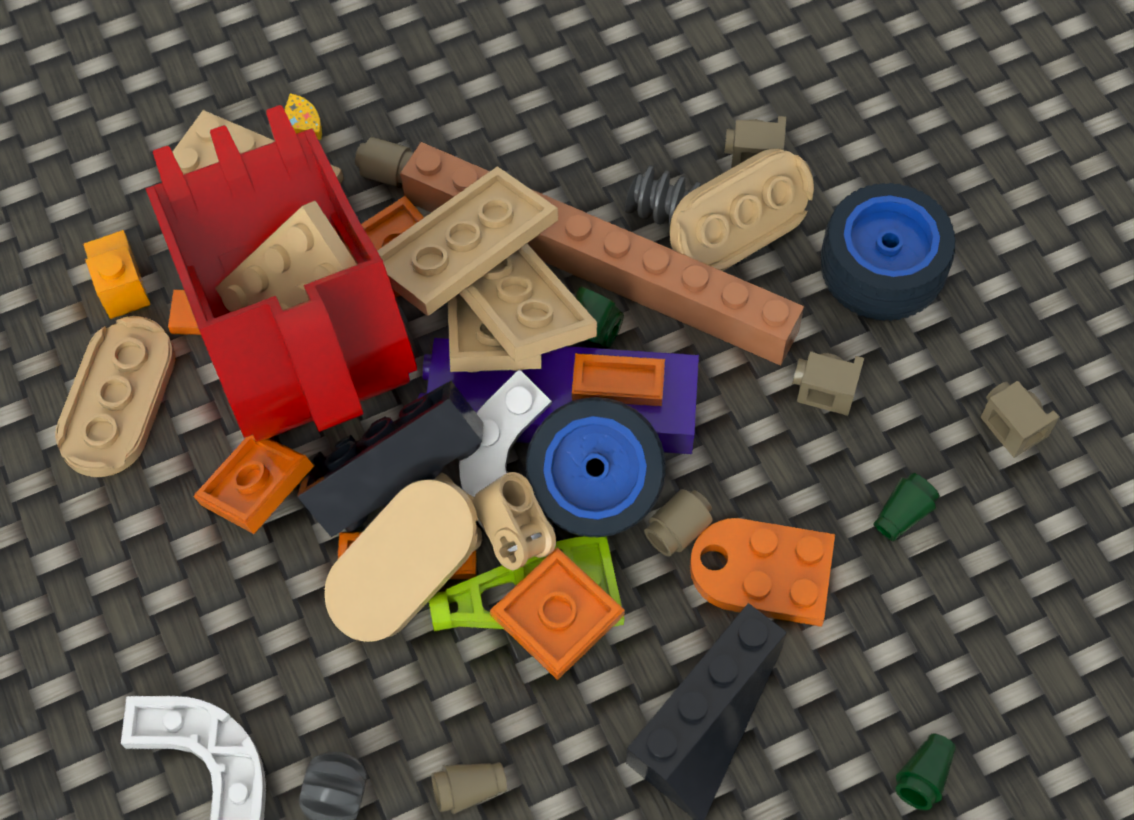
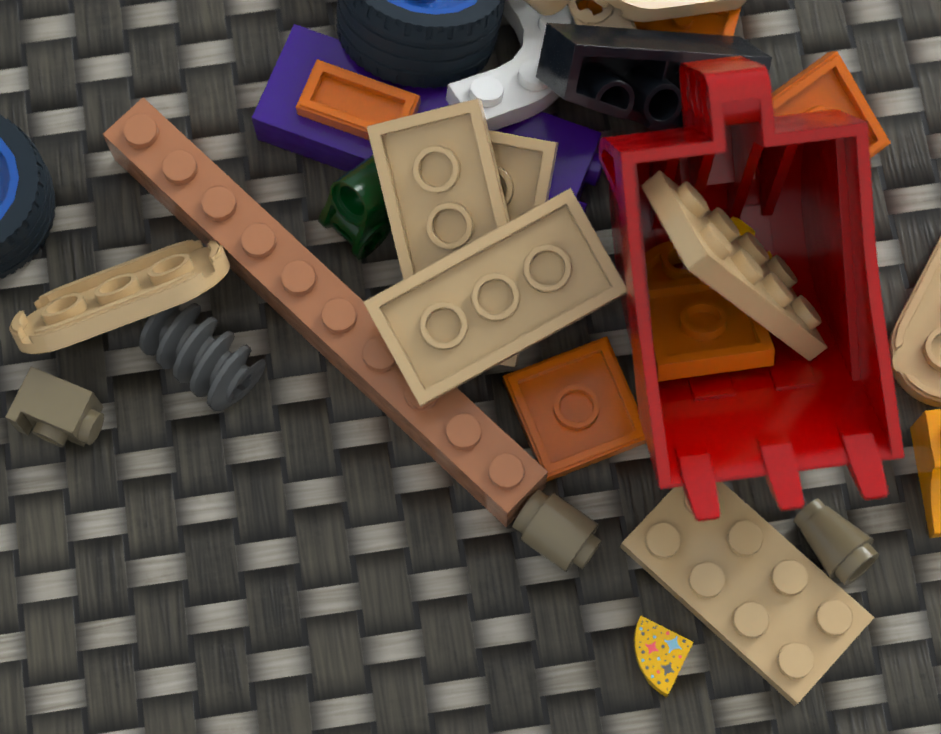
camera: 165 degrees left, 10 degrees up
dark tan brick [792,352,864,416] -> none

